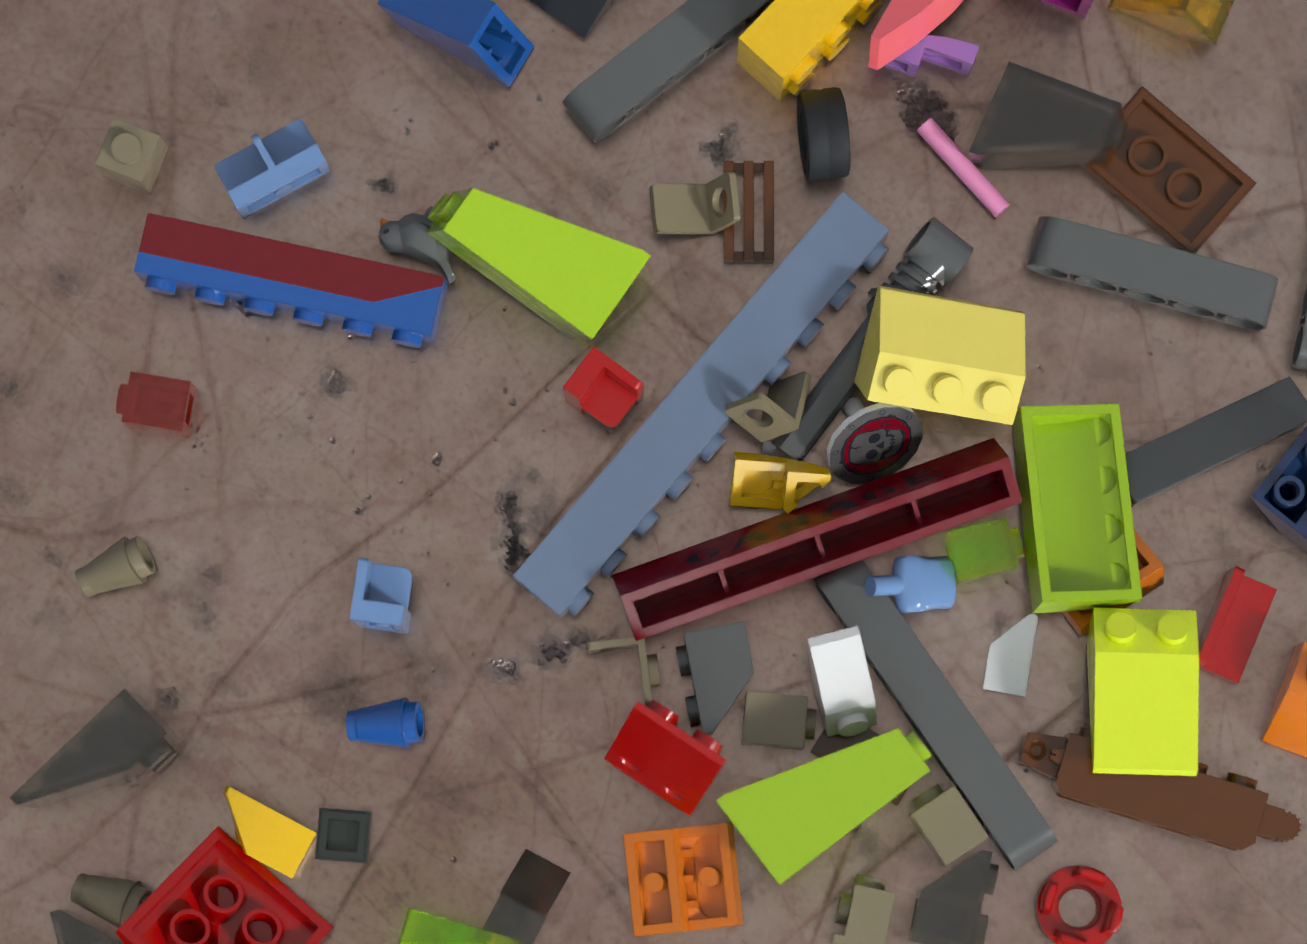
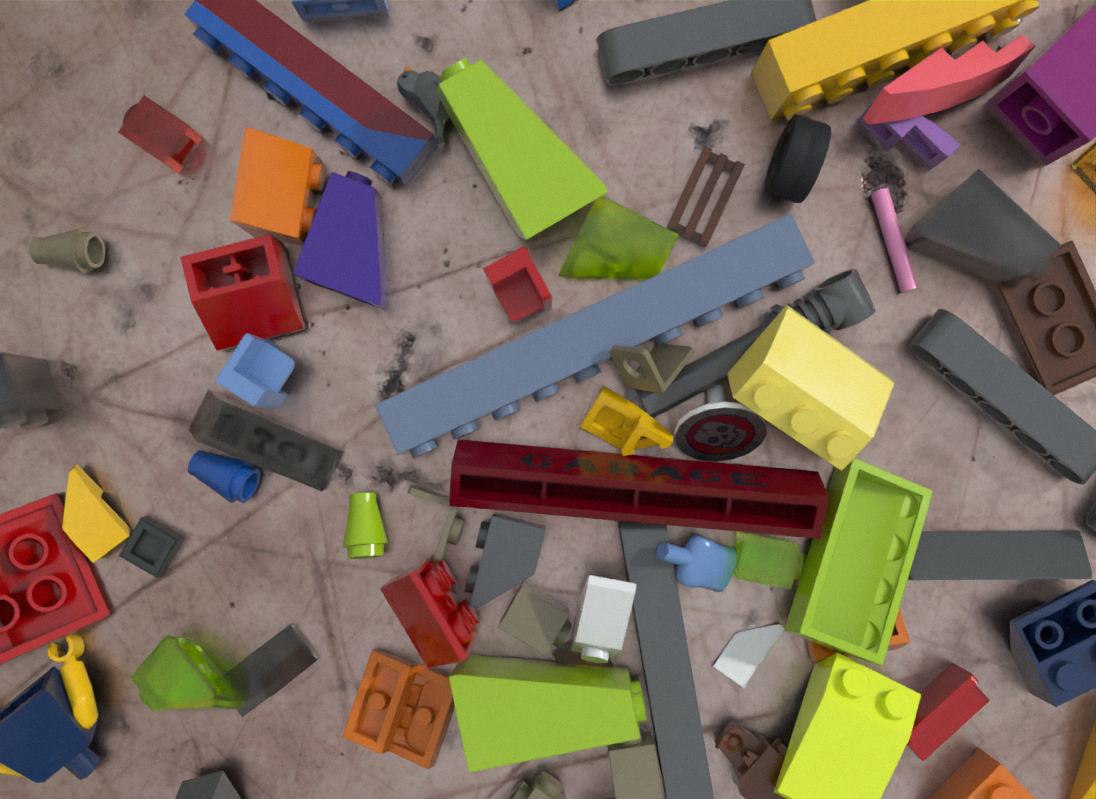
camera: 30 degrees right, 5 degrees up
dark tan bracket [649,172,741,235] -> none
none -> red slope [180,234,305,351]
none -> clear smoke slope [188,389,342,491]
none -> orange slope [230,127,326,245]
none -> dark purple slope [293,171,388,311]
none -> lime cone [343,492,388,559]
none -> clear neon green slope [559,195,679,280]

